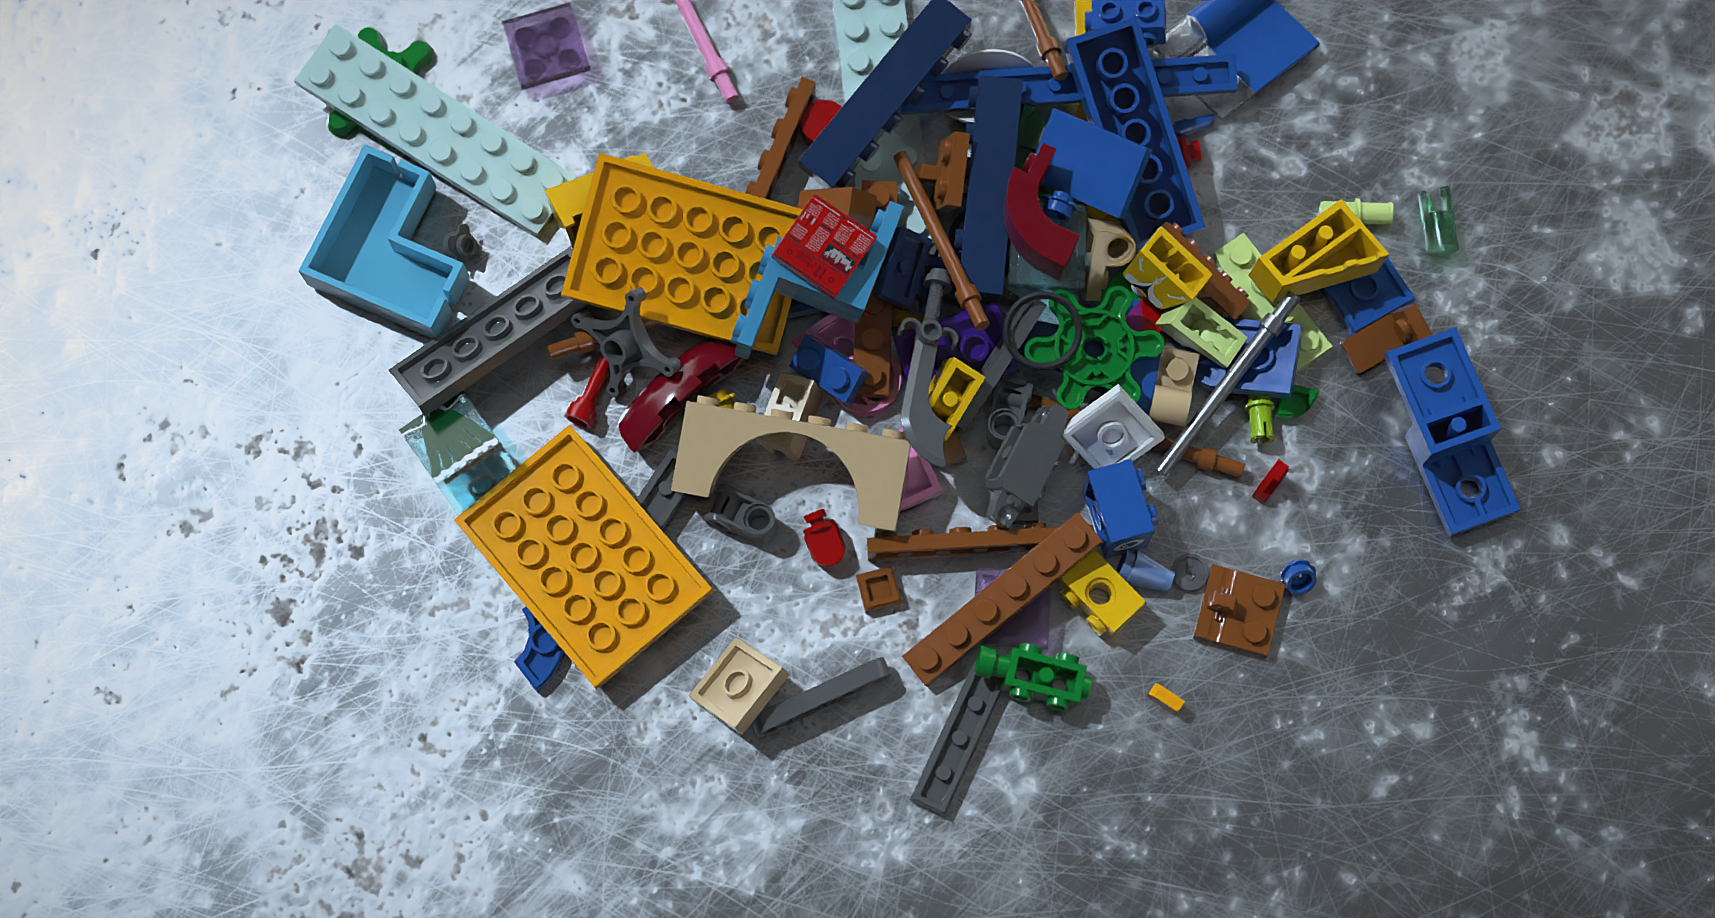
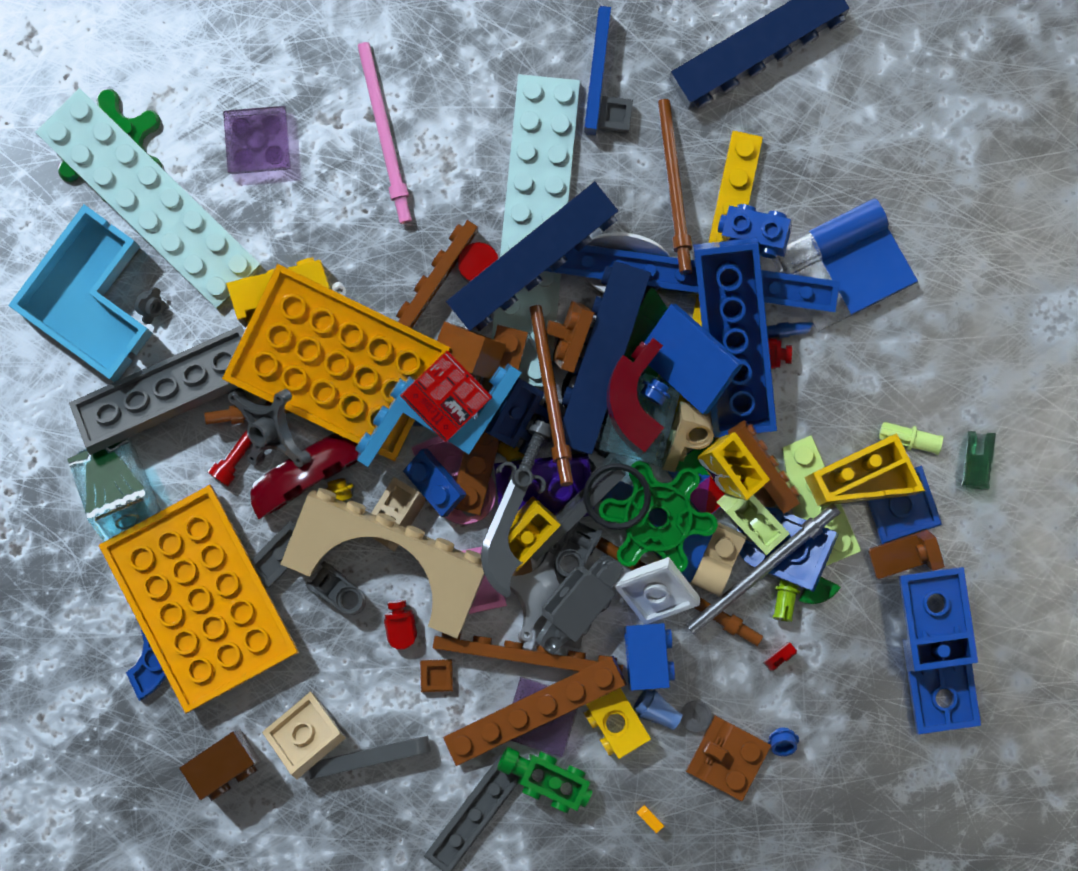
camera: 10 degrees right, 10 degrees up
none -> reddish brown brick [179,729,261,801]
none -> light grey piece [510,542,560,643]

